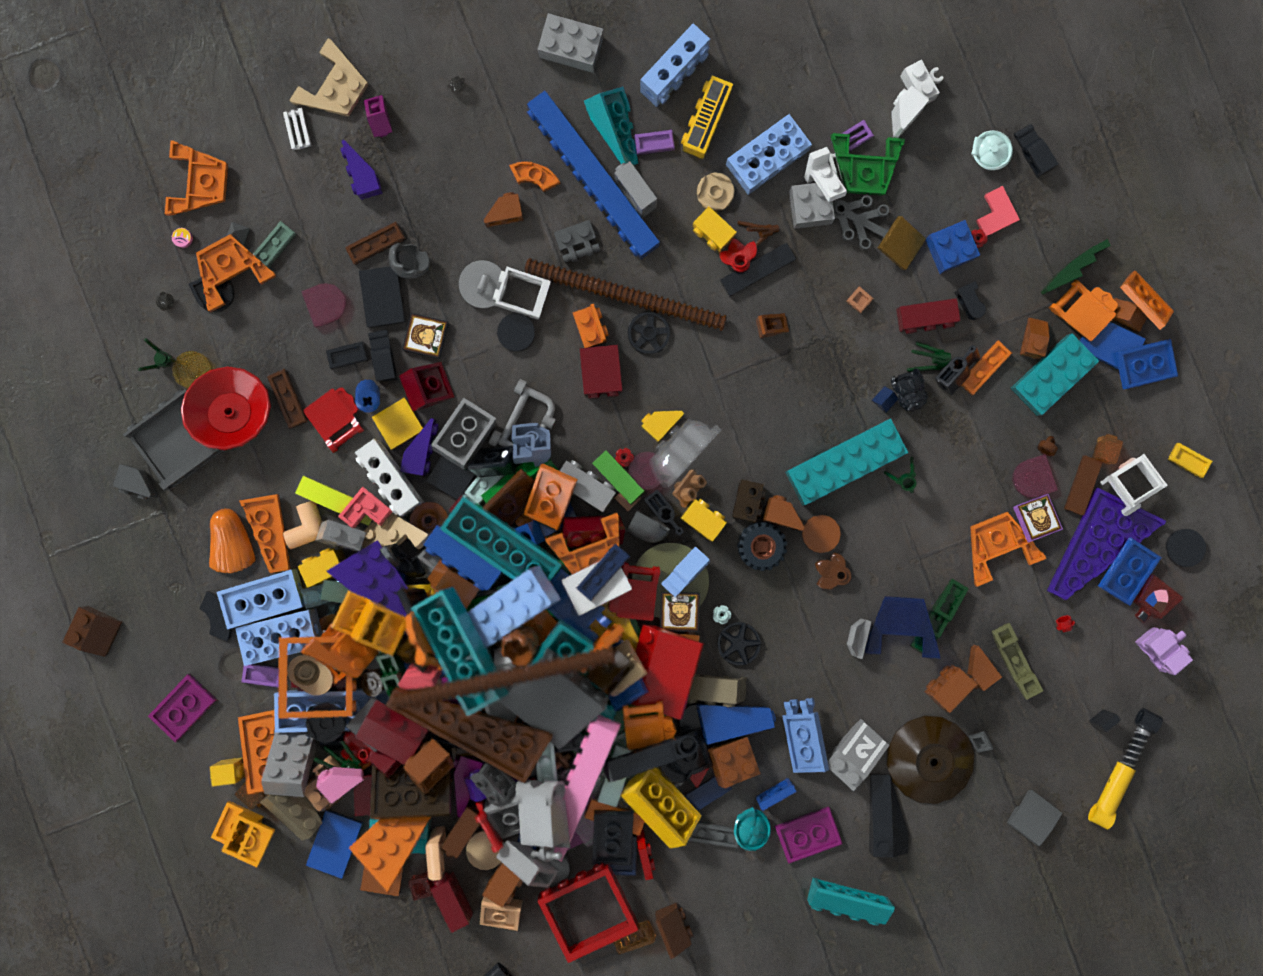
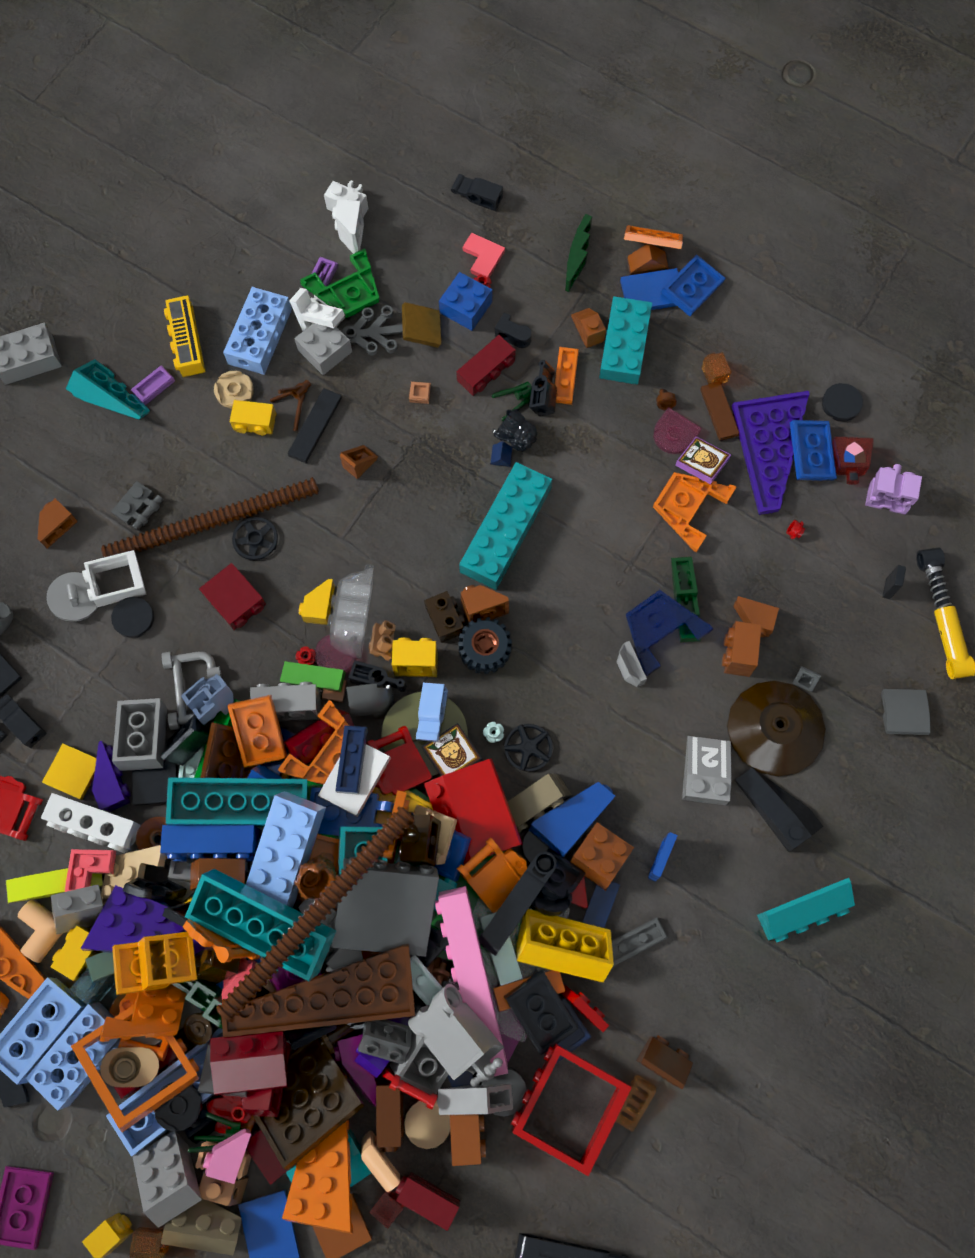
camera: 35 degrees left, 15 degrees down
orange wing [238,710,275,795] -> none
medium lavender tile [241,664,279,687] -> none
blue piece [355,380,380,413] -> none
dark red slope [399,362,454,411] -> none
tile [402,313,449,359] -> none
dark orange brick [403,739,454,794] -> none
light nougat slope [480,897,523,931] -> none
orange tile [509,161,560,192] -> none
blue brick [527,91,660,259] -> none
orange bracket [573,304,609,348] -> none
light grey window [614,162,657,218] -> none
light blue brick [640,24,710,107] -> none
red plate [719,238,757,272] -> none
teal piece [734,807,771,851] -> none
magenta tile [775,806,843,864] -> none
medium blue tile [782,698,829,773] -> none
dark orange tile [802,515,841,553] -> none
reddish brown plate [815,552,852,590] -> none
dark green plant [884,457,917,493] -> none
light aqua piece [971,130,1013,170] -> none
olive slope [992,622,1043,700] -> none
orange piece [1049,280,1118,342] -> none
white piece [1101,454,1168,516] -> none
yellow tile [1167,443,1213,478] -> none

